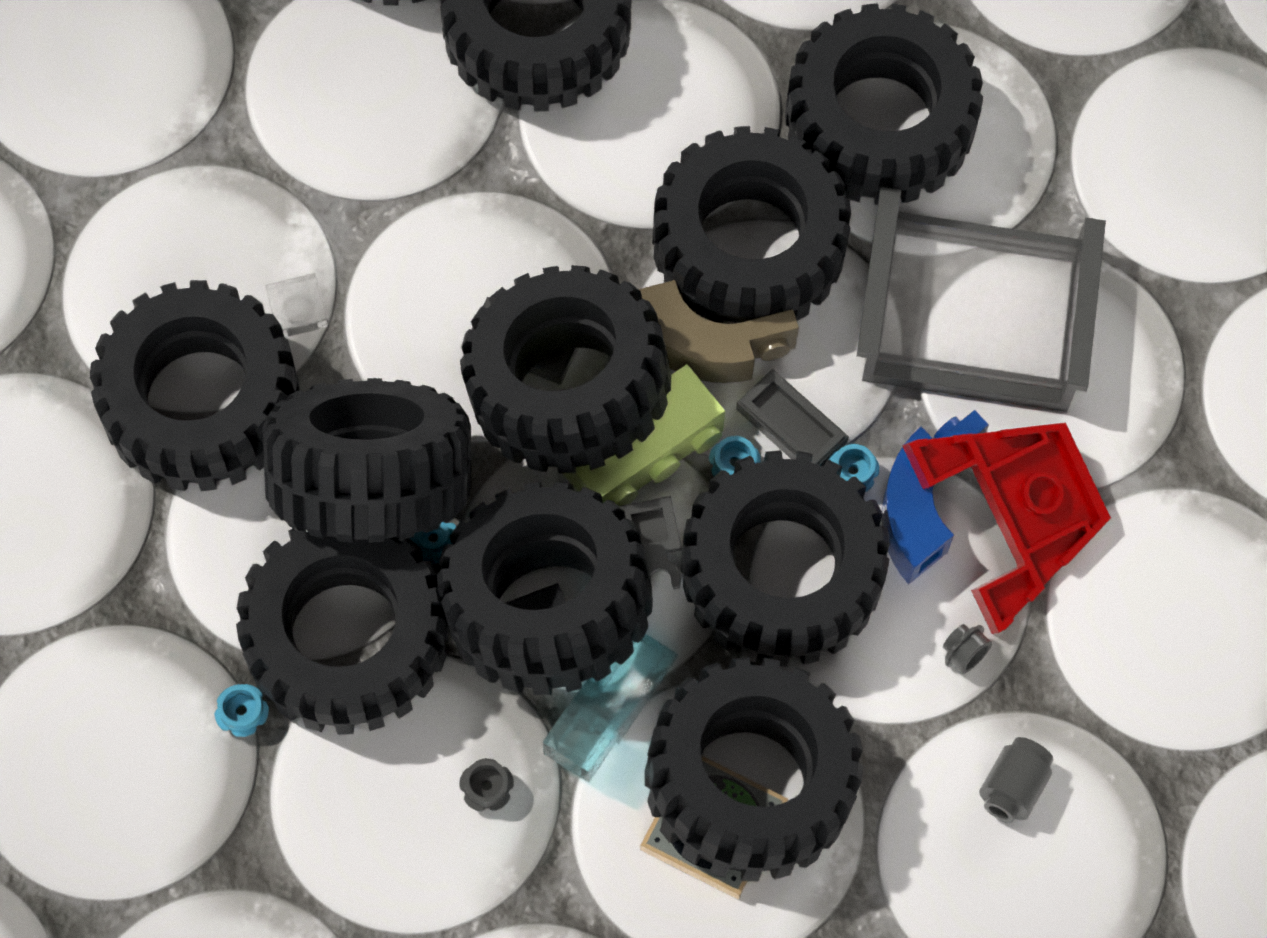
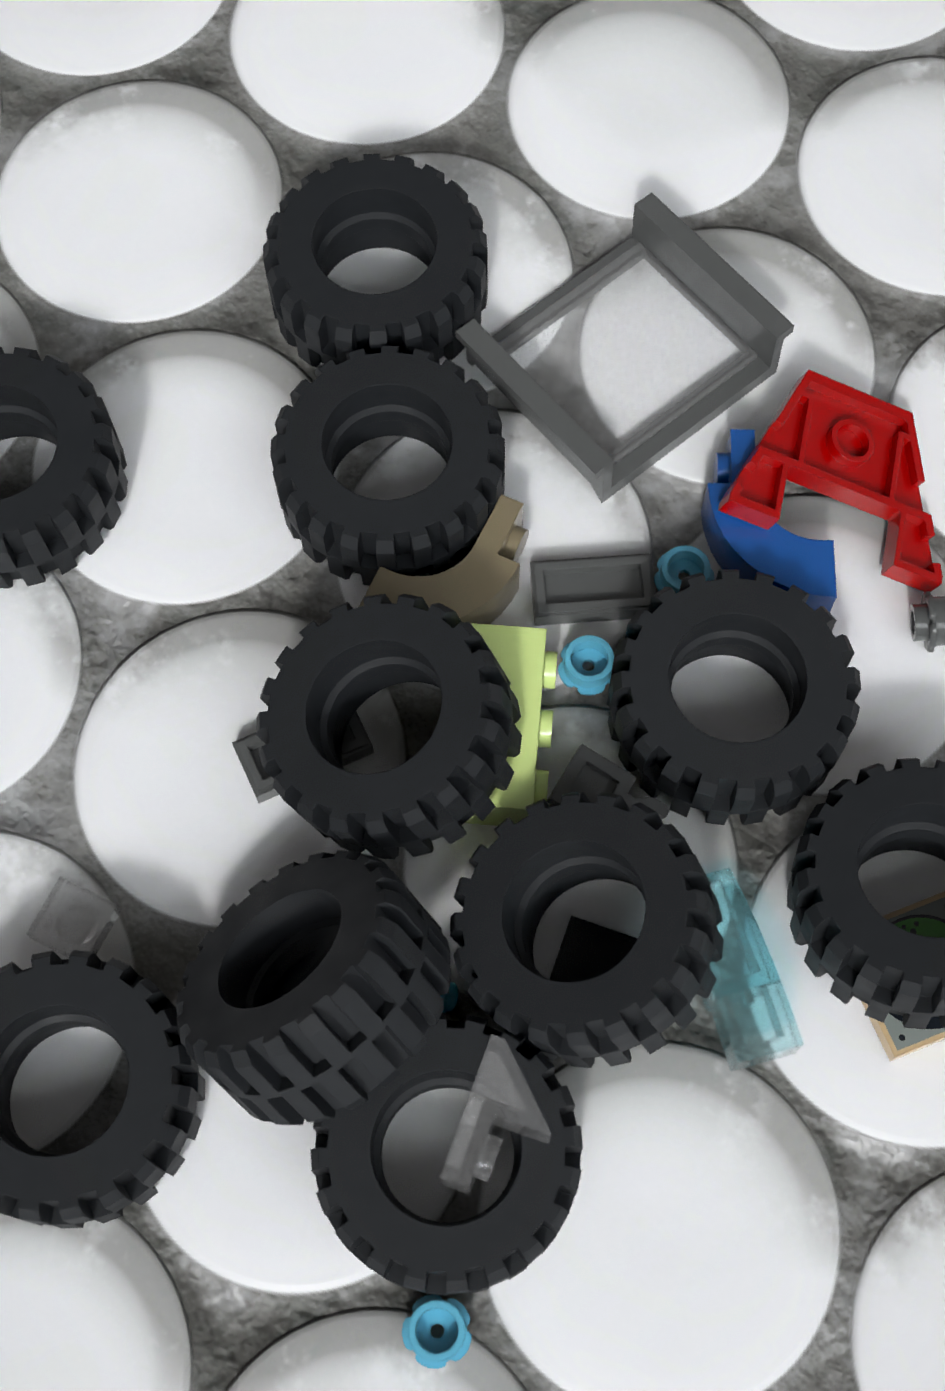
camera: 45 degrees left, 0 degrees up
dark grey plate [459,758,514,812] -> none
none -> clear slope [440,1034,551,1195]

